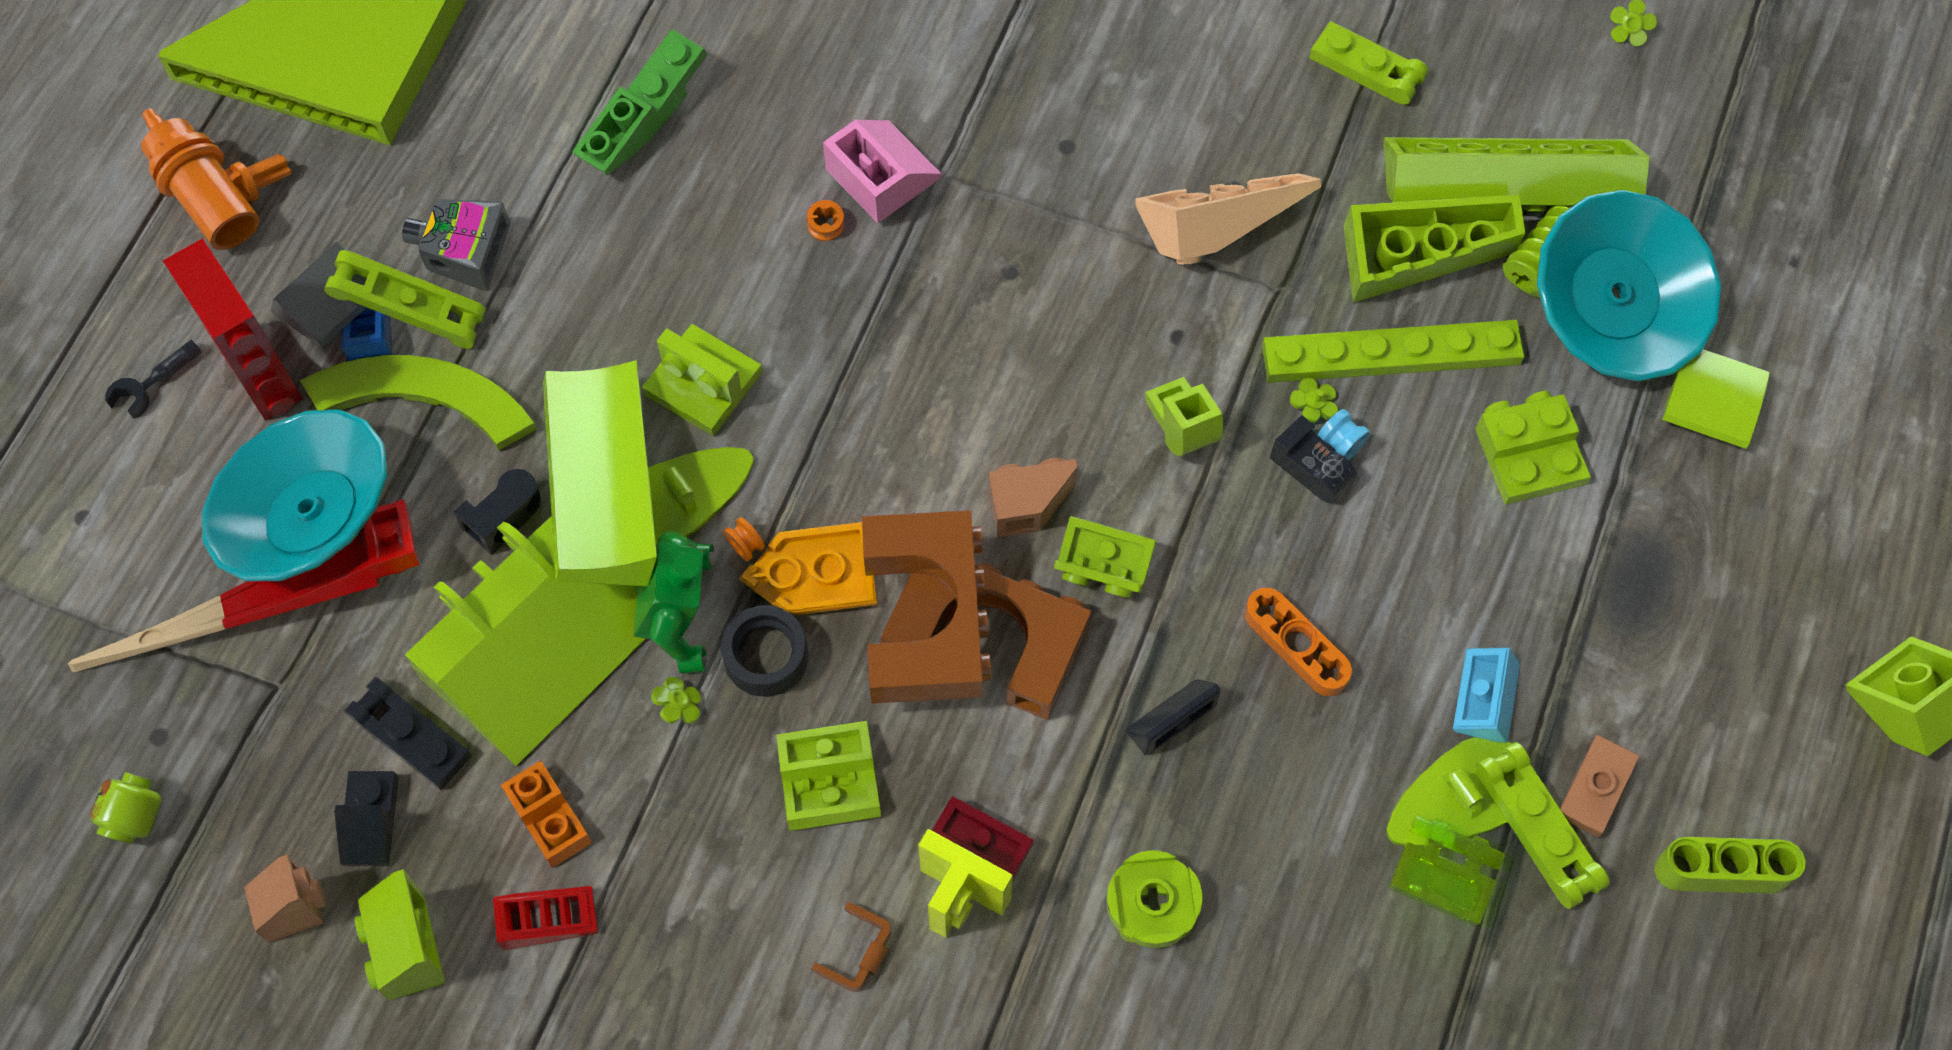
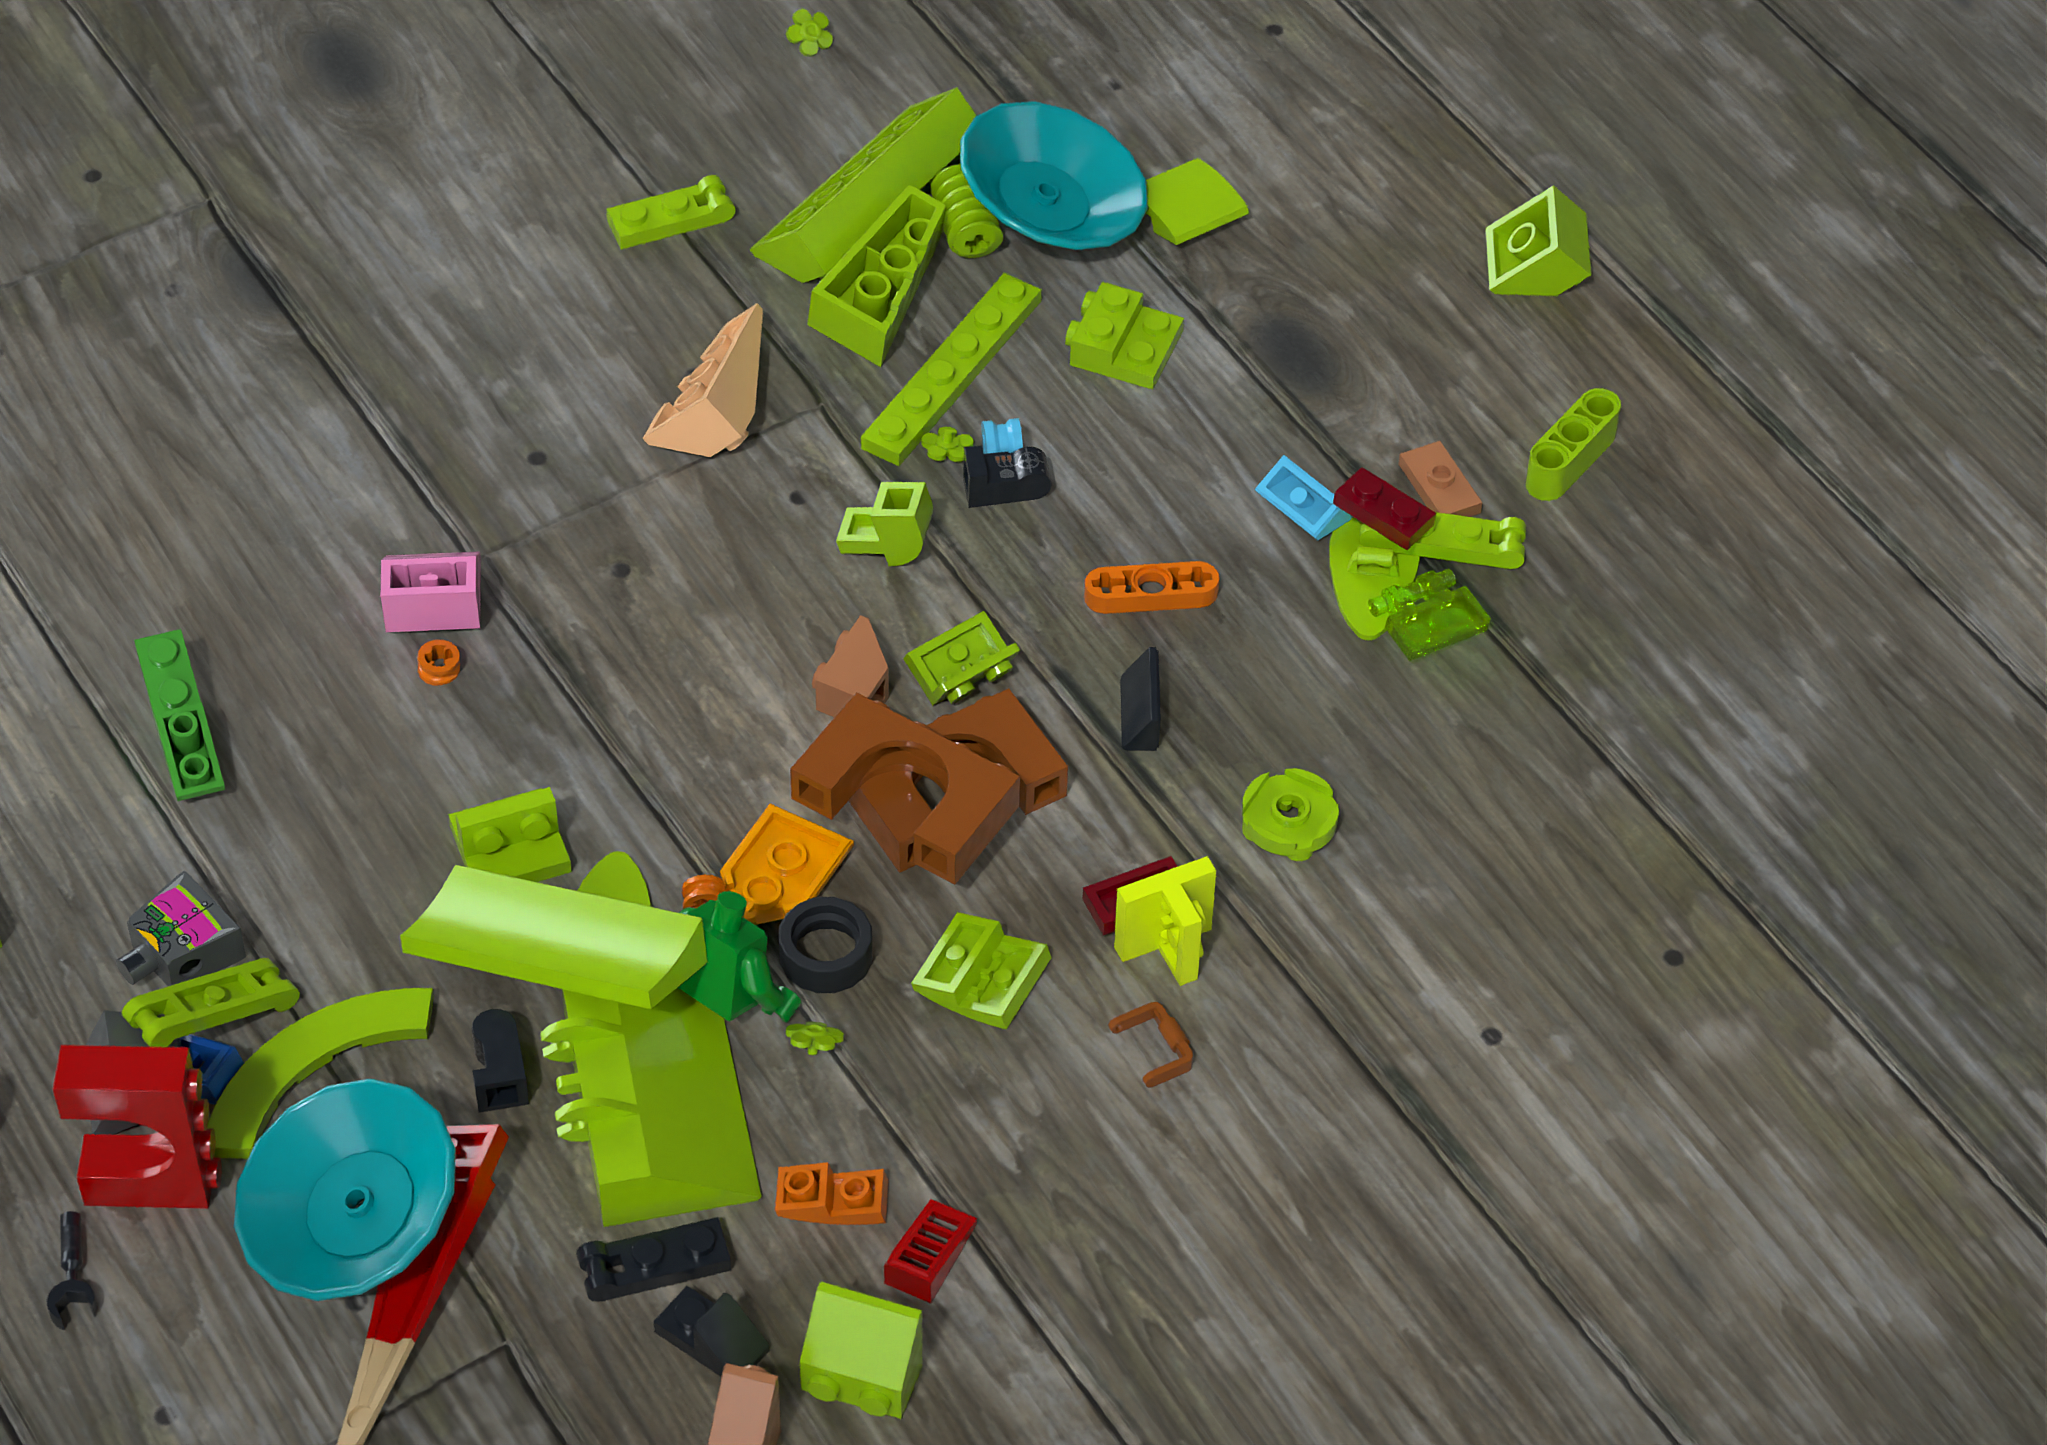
camera: 55 degrees left, 15 degrees down
none -> dark red plate [1333,467,1436,550]

